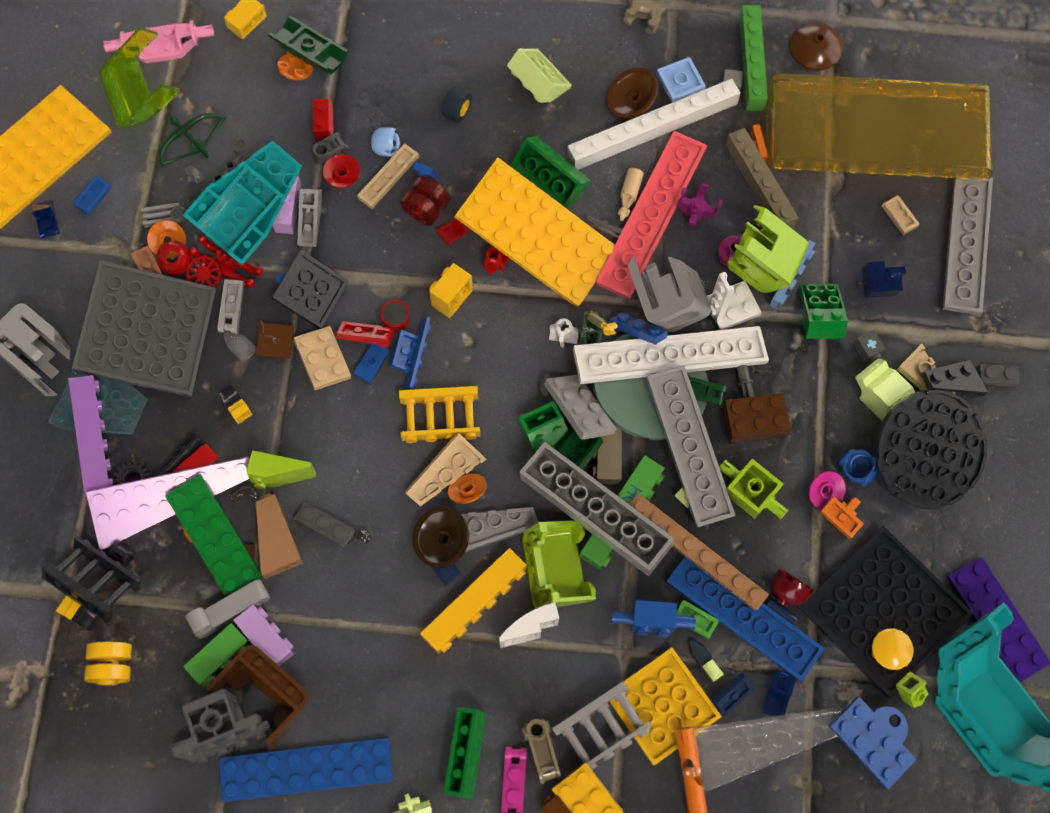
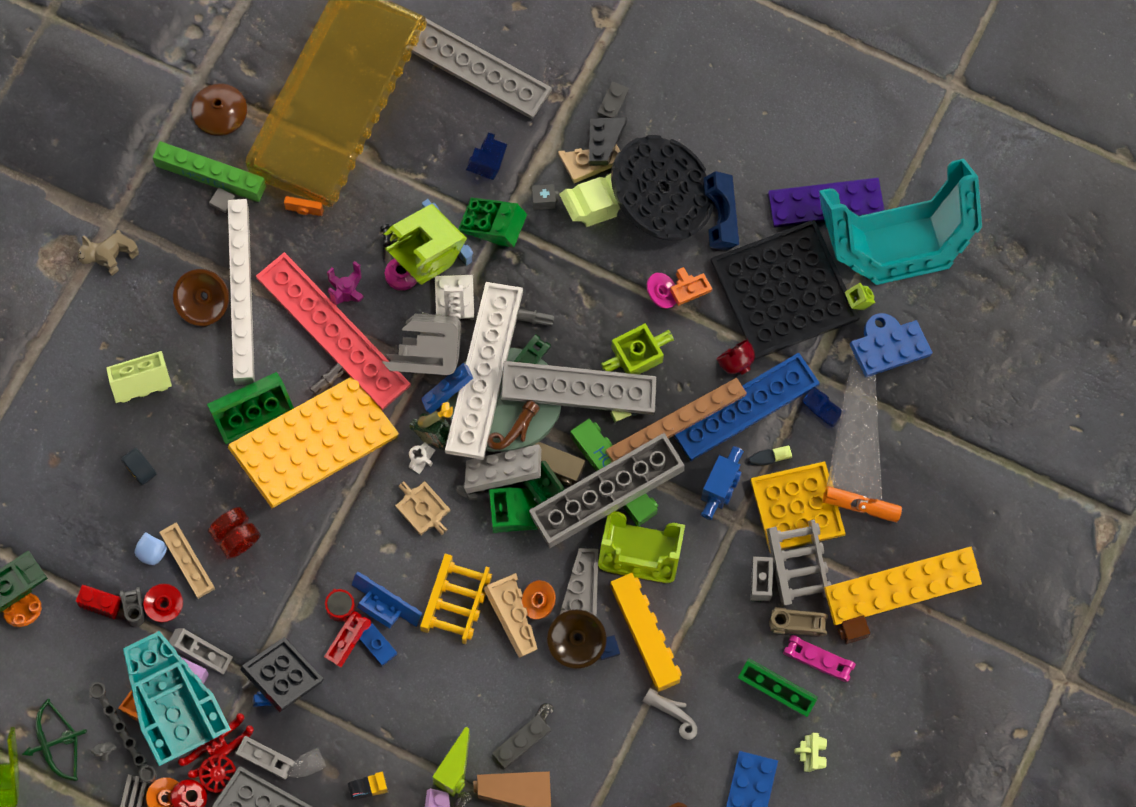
camera: 70 degrees left, 0 degrees up
reddish brown hat [256,320,294,359] -> none
tan plate [293,326,351,391] -> none
blue plate [413,162,440,182] -> none
yellow slope [429,263,473,319] -> none
red slope [437,216,472,246] -> none
red piece [483,247,511,276] -> none
white slope [499,602,559,648] -> none
tan wheel [617,168,644,221] -> none
light blue bracket [656,57,706,102] -> none
bright green plate [677,600,719,639] -> none
dark blue plate [712,672,754,717] -> none
reddish brown brick [722,393,791,444] -> none
dark tan brick [725,127,799,229] -> none
dark blue hinge [766,598,798,625] -> none
blue hair [838,449,878,487] -> none
yellow dish [871,628,914,670] -> none
tan plate [882,195,920,235] -> none
none -> tan plate [395,481,450,536]
none -> reddish brown plant [487,400,540,450]
none -> light grey plant [642,688,697,740]
none -> dark blue arch [704,171,739,251]
none -> light grey brick [750,556,773,601]

